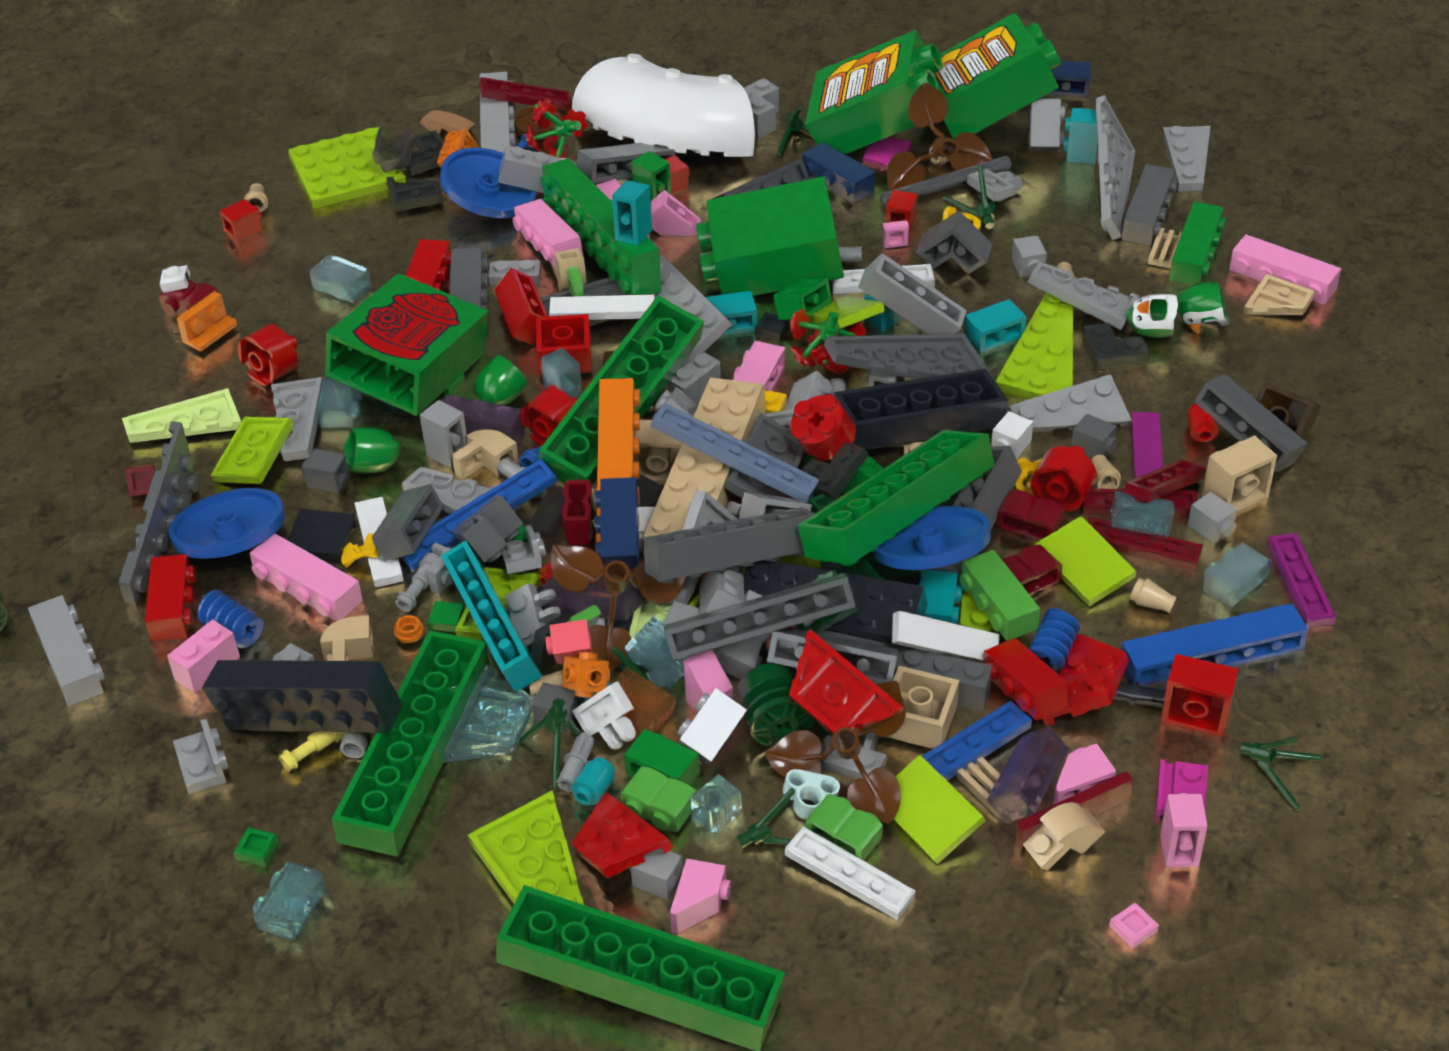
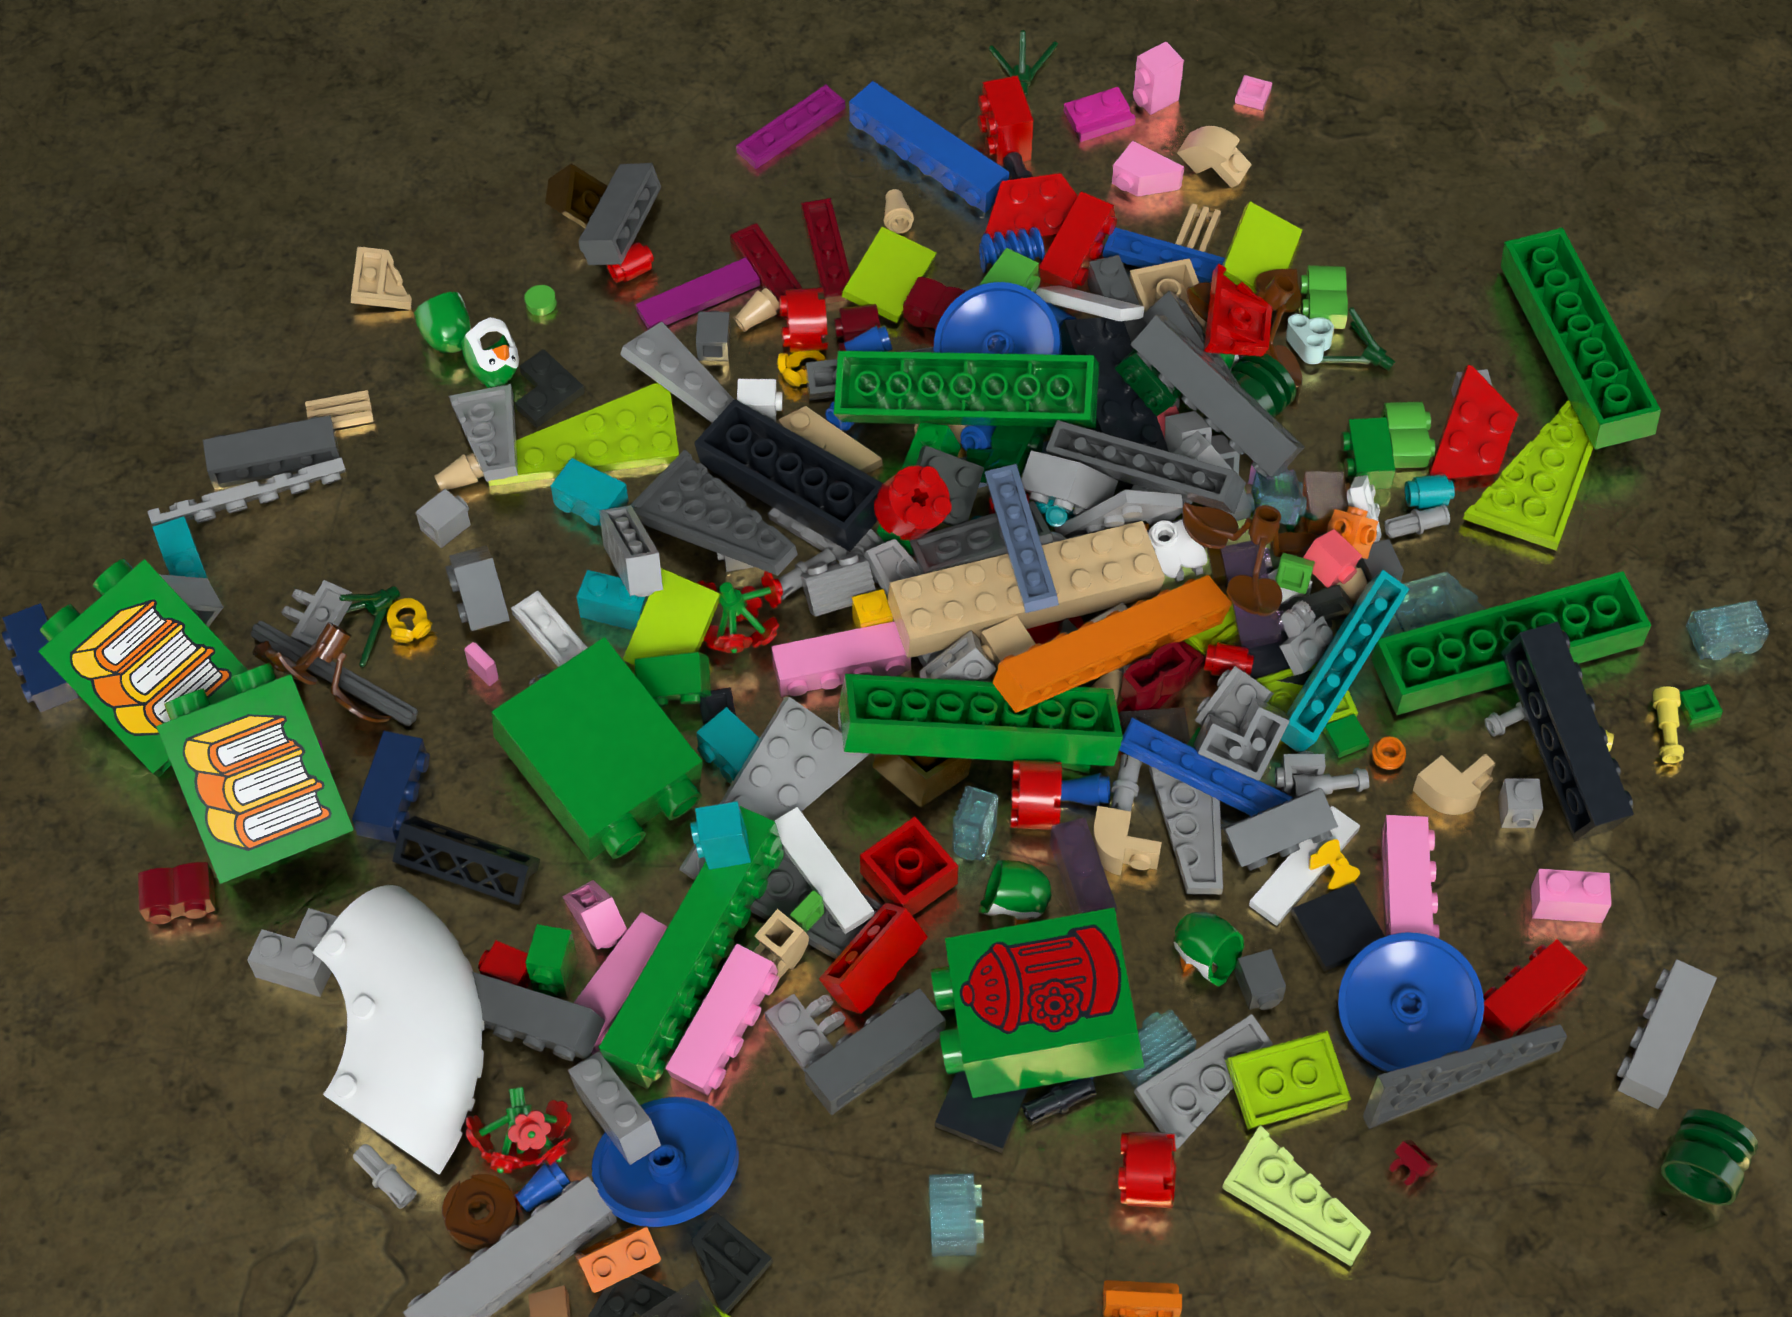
camera: 125 degrees left, 15 degrees up
light grey bracket [173,719,229,794] -> none
blue piece [198,590,264,648] -> none
red brick [406,239,451,291] -> none
light grey brick [420,400,467,469] -> none
dark red tile [479,77,572,111] -> none
dark green plant [519,698,581,789] -> none
dark blue brick [595,477,639,570] -> none
bright pink slope [670,859,731,934] -> none
brick [677,688,747,766] -> none
clear light blue brick [691,774,742,834] -> none
dark green plant [777,106,811,156] -> none
white tile [784,826,915,920] -> none
red brick [885,190,917,230] -> none
clear purple brick [986,726,1069,823] -> none
dark red tile [1015,771,1133,850] -> none
clear light blue brick [1110,491,1175,538] -> none
dark red plate [1124,459,1206,503] -> none
light grey wing [1162,126,1211,192] -> none
green brick [1169,202,1226,285] -> none
light grey brick [1188,492,1237,543] -> none
tan brick [1202,435,1277,511] -> none
clear light blue brick [1203,542,1272,608] -> none
bright pink brick [1229,234,1341,305] -> none
none -> bright green tile [524,285,557,316]
none -> blue cone [844,325,893,352]
none -> light yellow piece [1652,686,1684,763]

